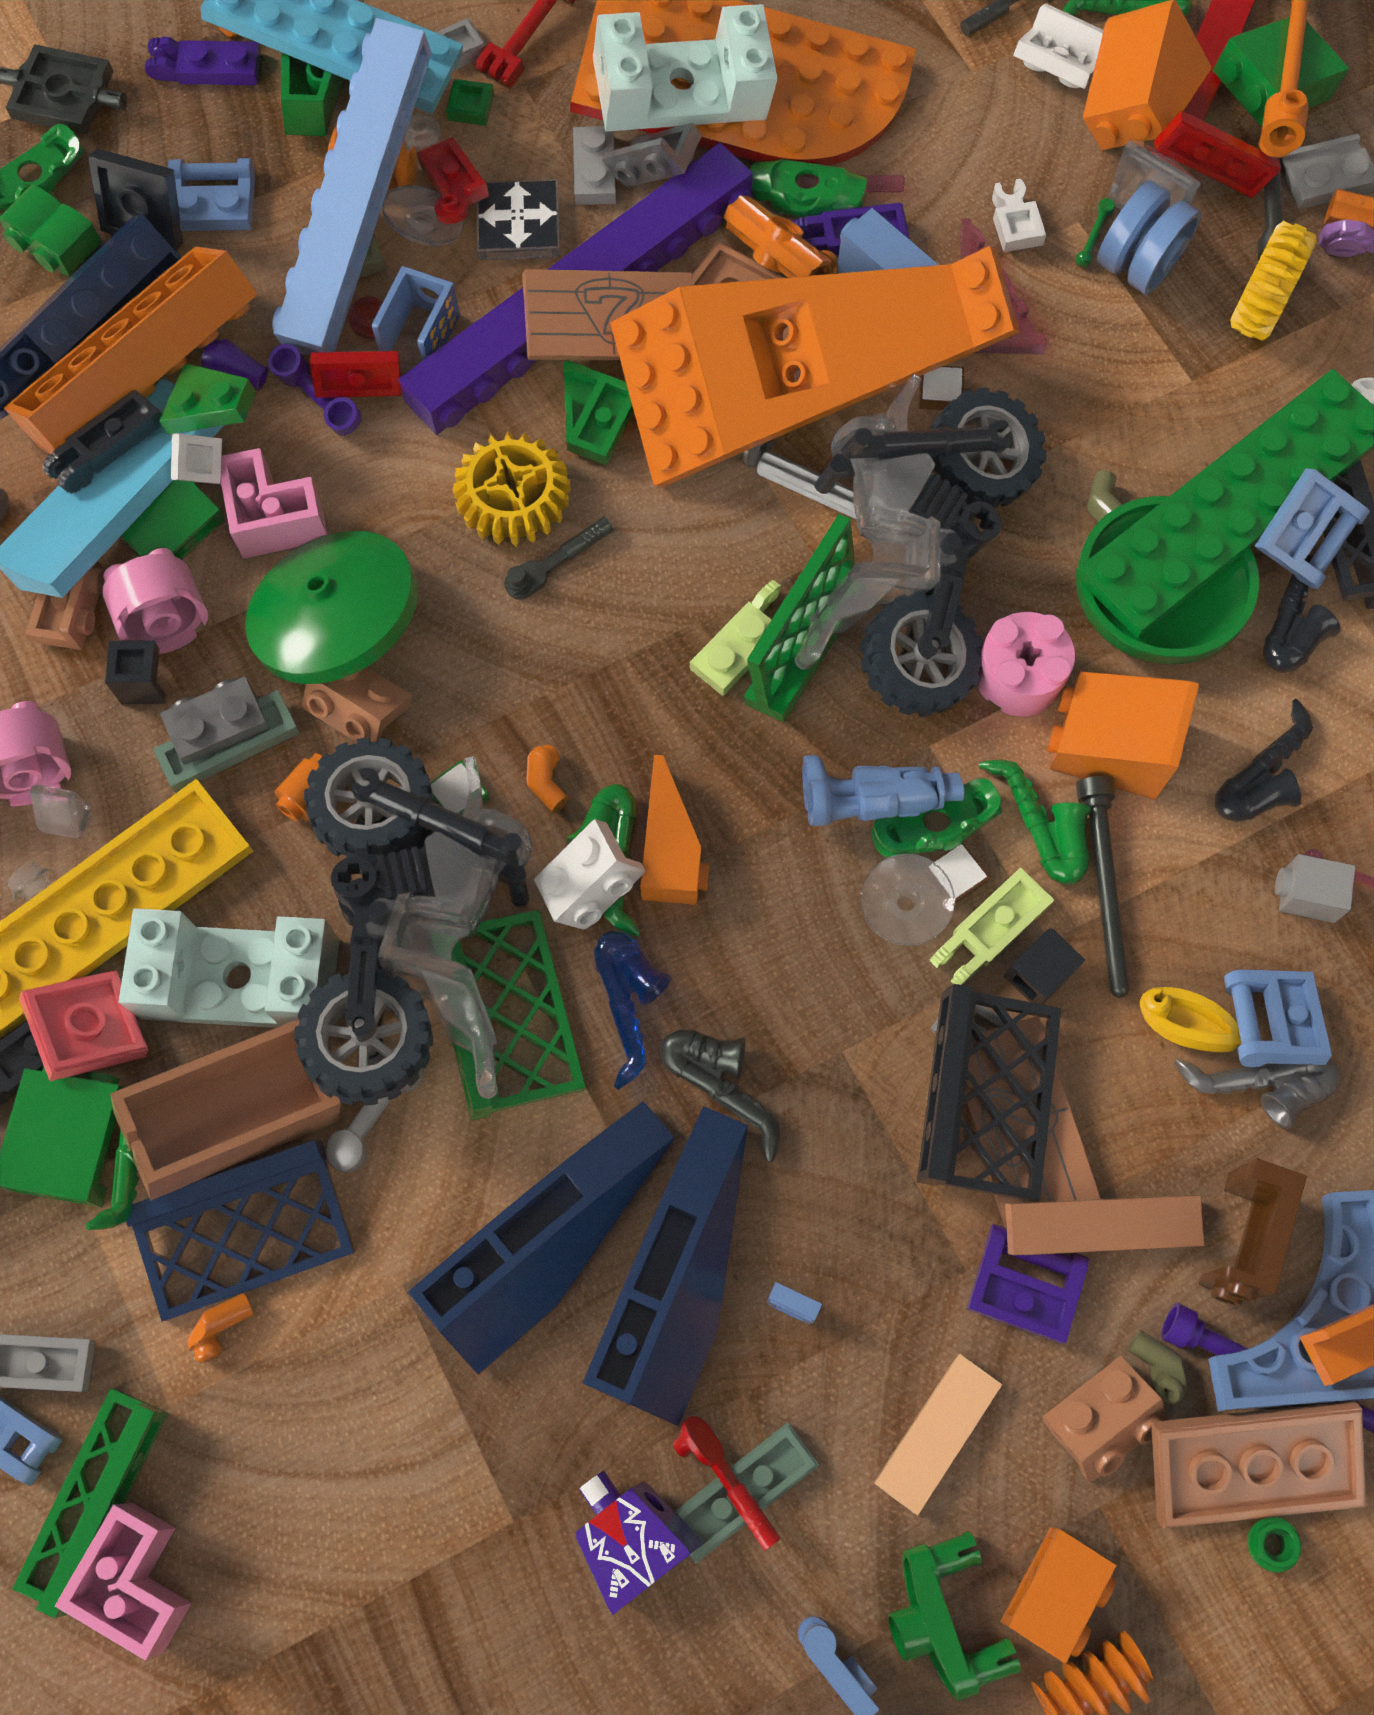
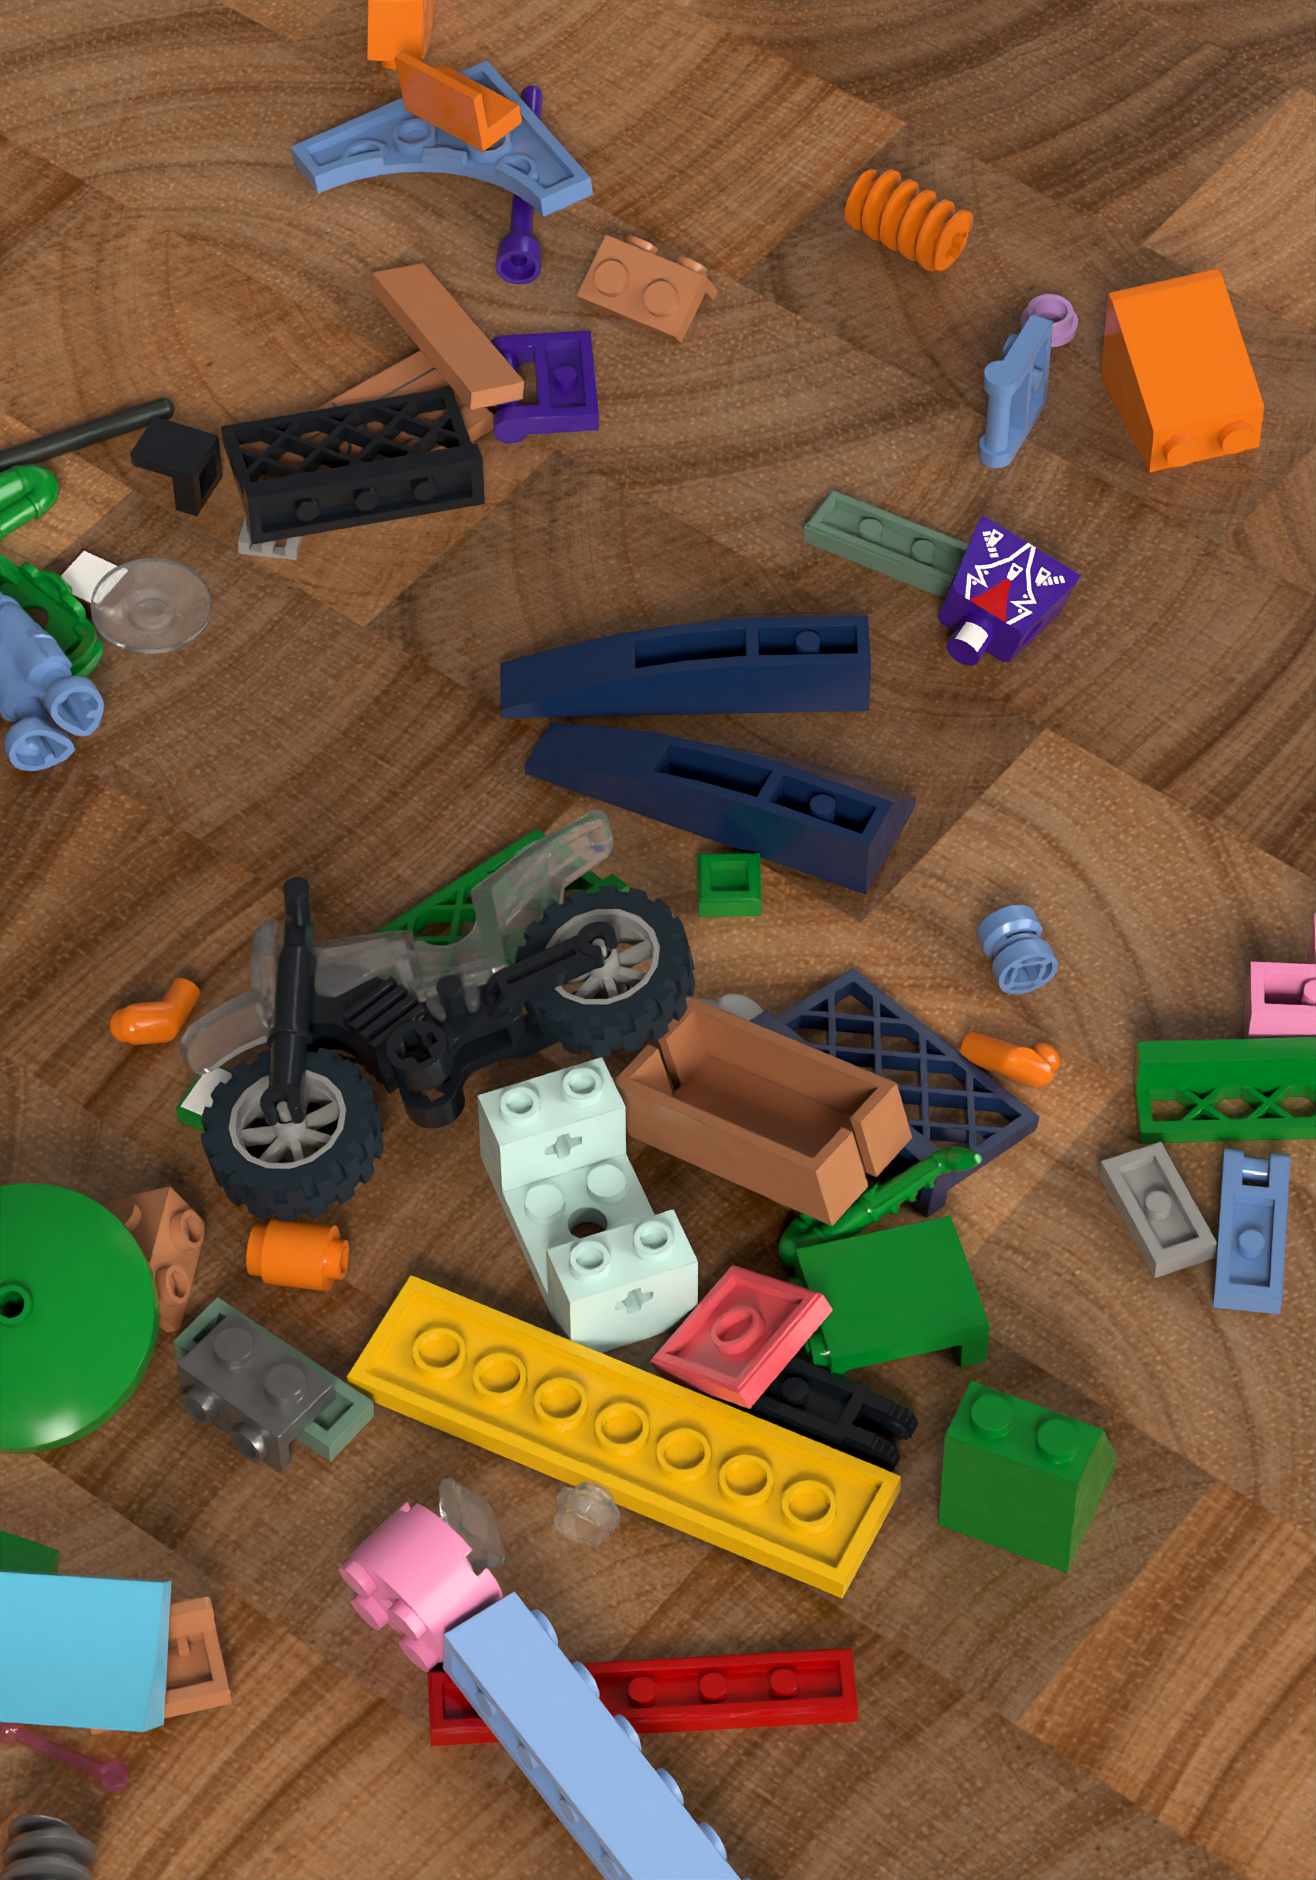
camera: 115 degrees left, 20 degrees down
bright pink brick [103,548,208,654] -> none
black panel [105,640,166,705] -> none
white bracket [534,819,645,929] -> none
green piece [566,784,640,937] -> none
clear blue piece [593,931,671,1090] -> none
orange slope [640,755,710,905] -> none
pearl dark grey piece [660,1029,780,1162] -> none
red piece [673,1416,781,1552] -> none
medium blue tile [767,1282,822,1325] -> none
light nougat tile [874,1354,1002,1516] -> none
green connector [888,1531,1021,1702] -> none
yellowish green hinge [930,867,1054,985] -> none
orange brick [1000,1527,1117,1664] -> none
olive arm [1127,1329,1187,1406] -> none
yellow arm [1140,987,1241,1052] -> none
nougat tile [1151,1401,1366,1529] -> none
flat silver piece [1174,1058,1341,1129] -> none
reddish brown panel [1199,1158,1307,1306] -> none
medium blue plate [1224,970,1332,1067] -> none
green plate [1247,1517,1301,1573] -> none
none -> green tile [697,853,762,917]
none -> medium blue wheel [977,905,1058,994]

